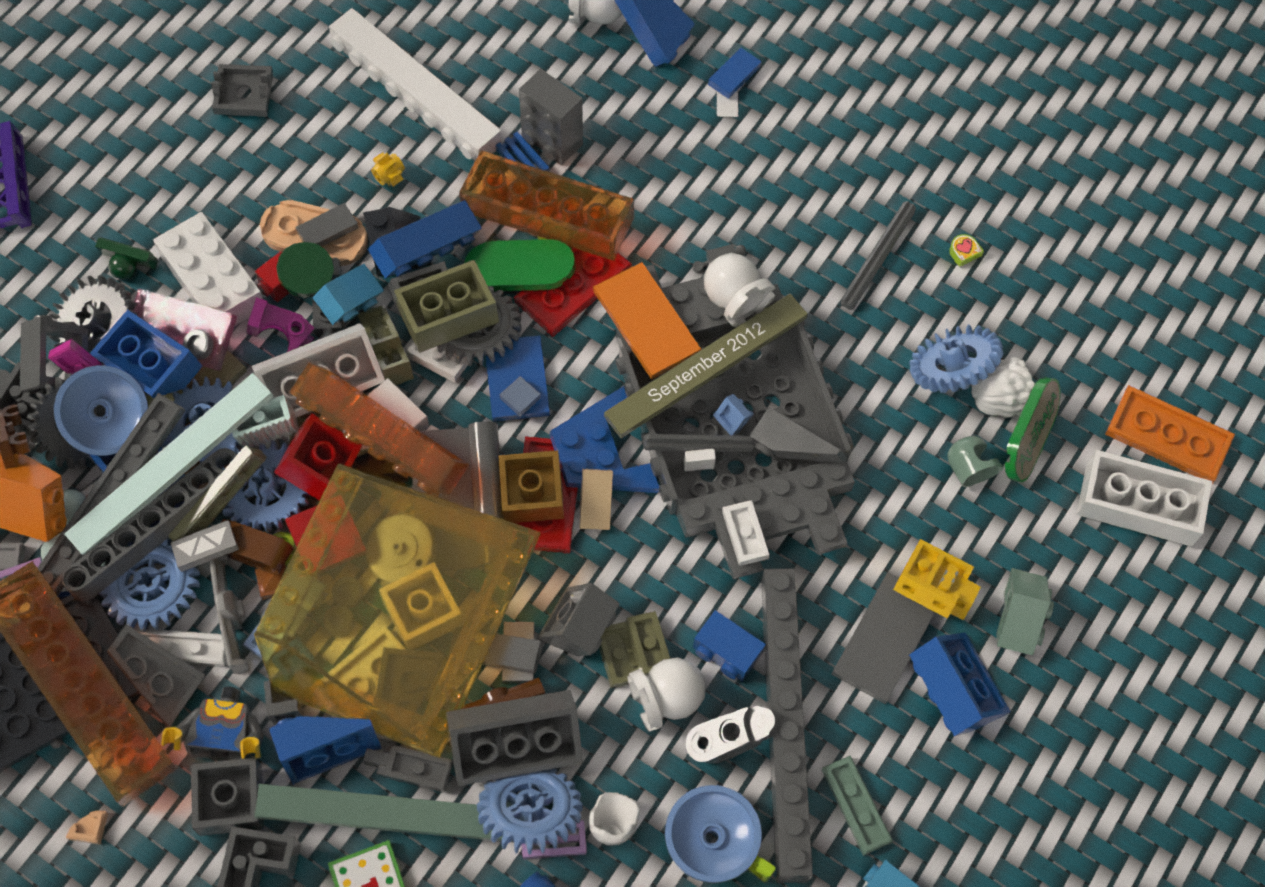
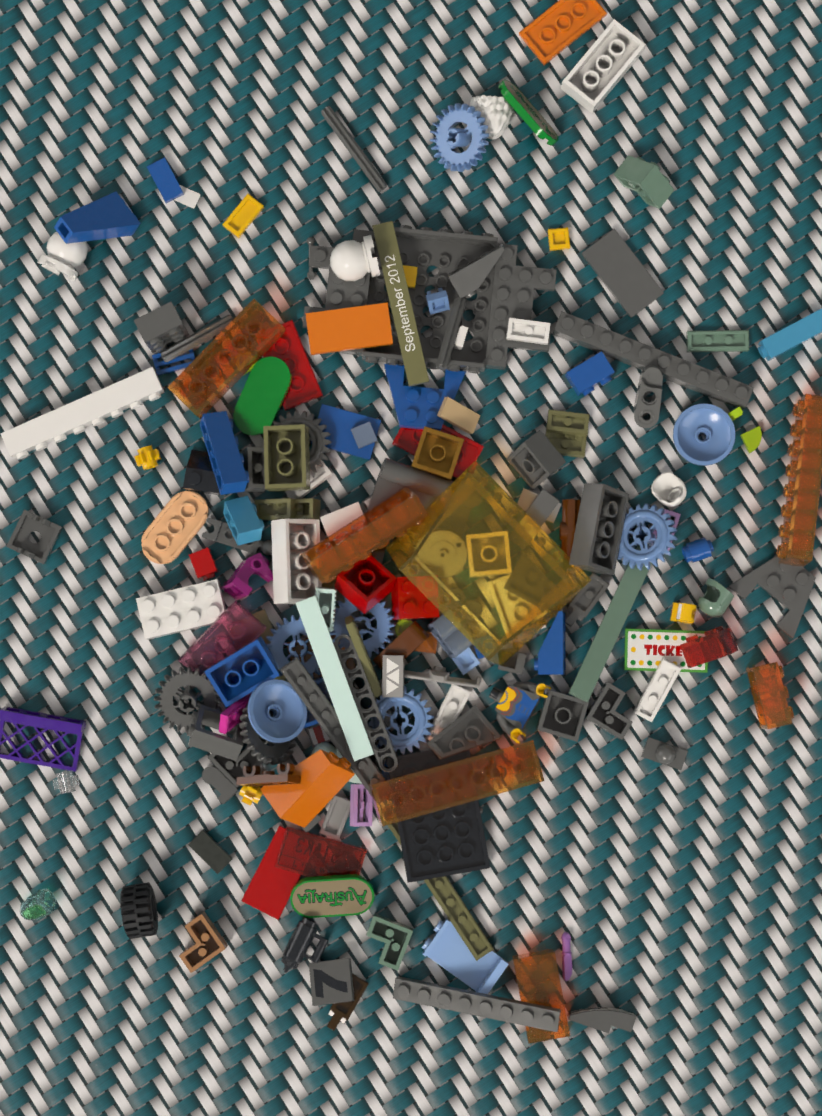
camera: 65 degrees left, 20 degrees up
light nougat tile [66,810,108,845] -> none
dark green tile [95,237,159,280] -> none
dark grey tile [183,329,214,360] -> none
dark green tile [276,242,334,298] -> none
dark grey tile [295,203,359,247] -> none
white tile [627,657,706,731] -> none
yellow piece [893,539,981,621] -> none
blue slope [909,632,1011,736] -> none
sand green helmet [947,436,1003,487] -> none
tile [950,234,984,267] -> none
none -> dark grey axle [161,315,235,362]
none -> yellow tile [222,194,264,239]
none -> yellow tile [403,265,418,288]
none -> yellow tile [547,227,570,251]

